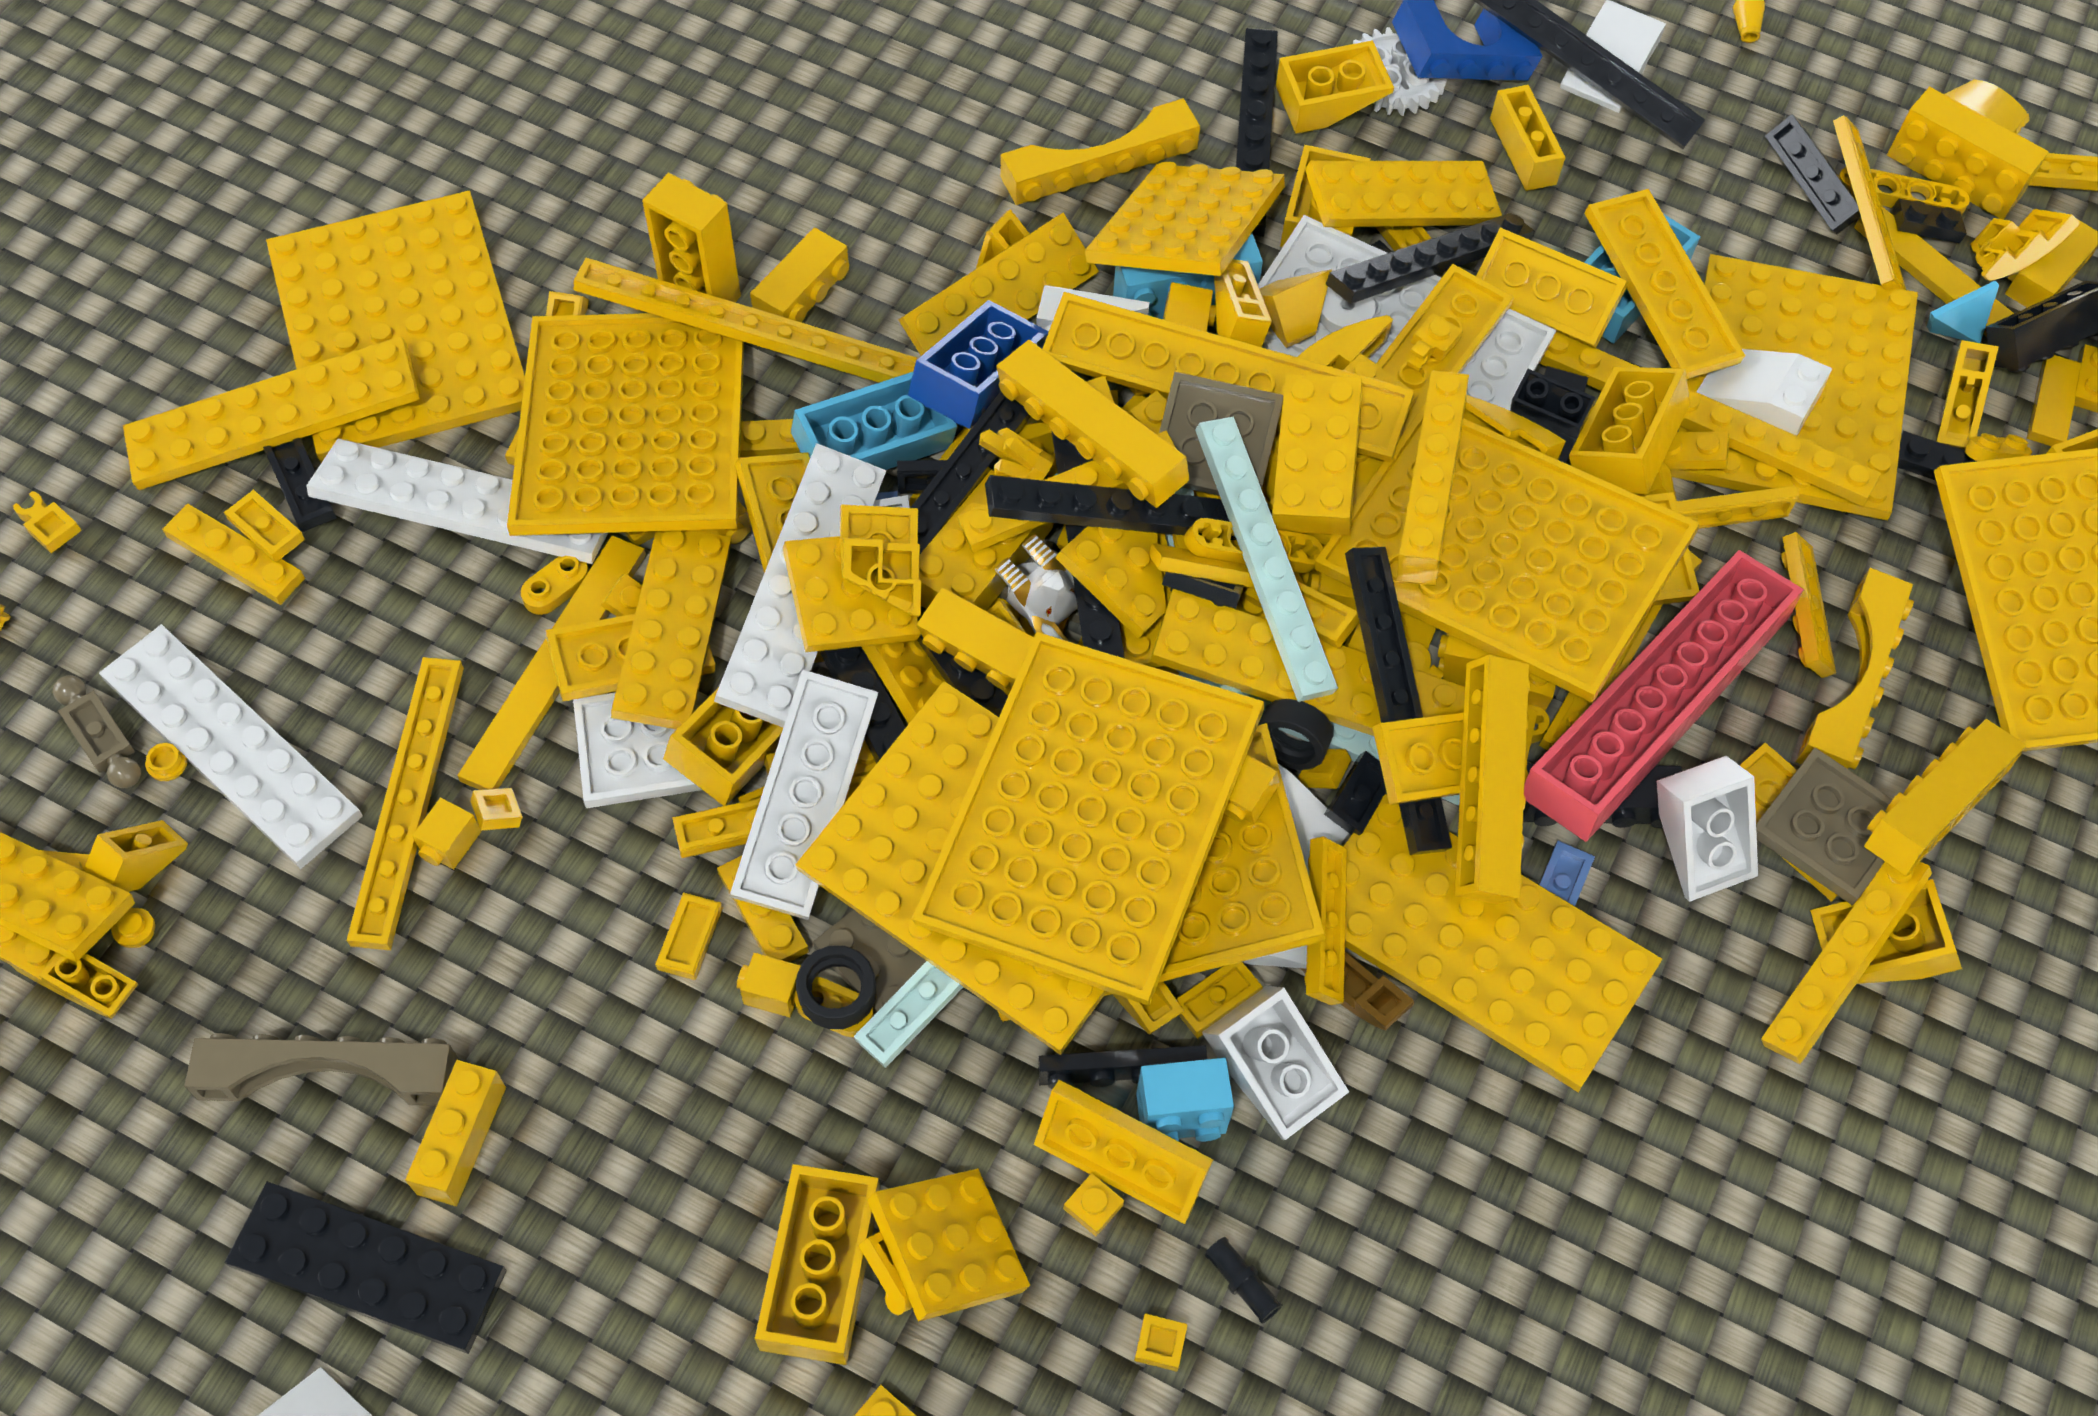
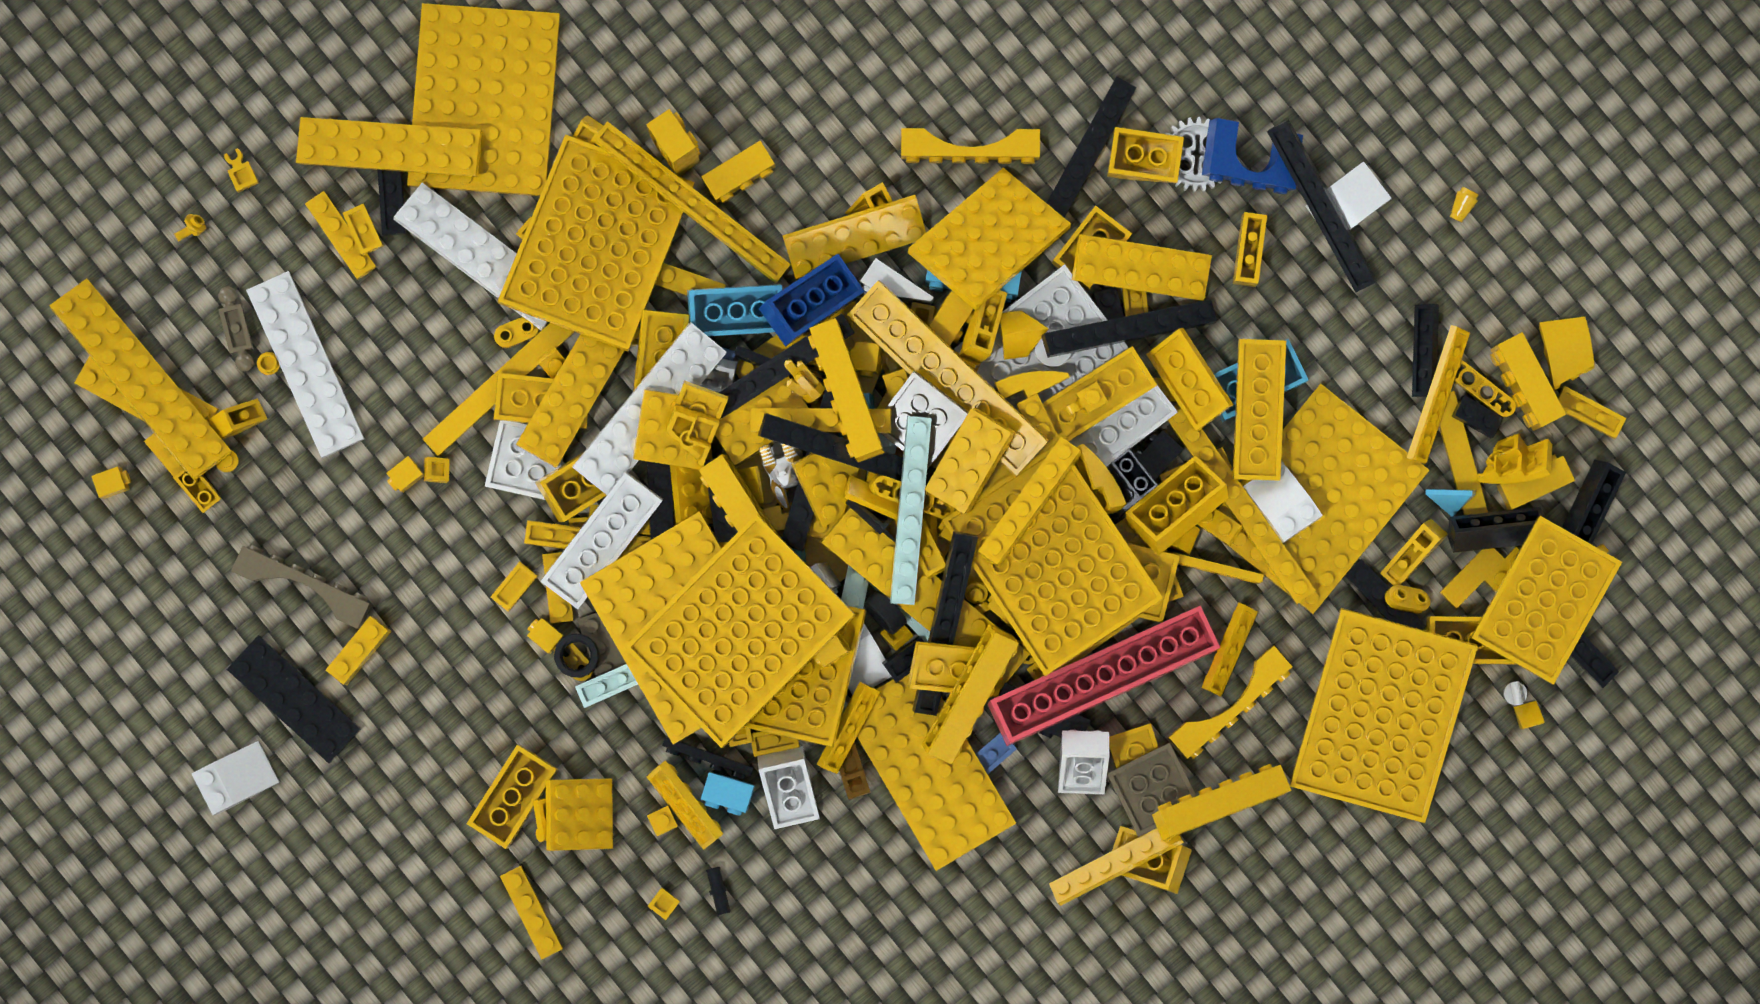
camera: 25 degrees right, 25 degrees up
yellow plate [347,657,464,951] -> none

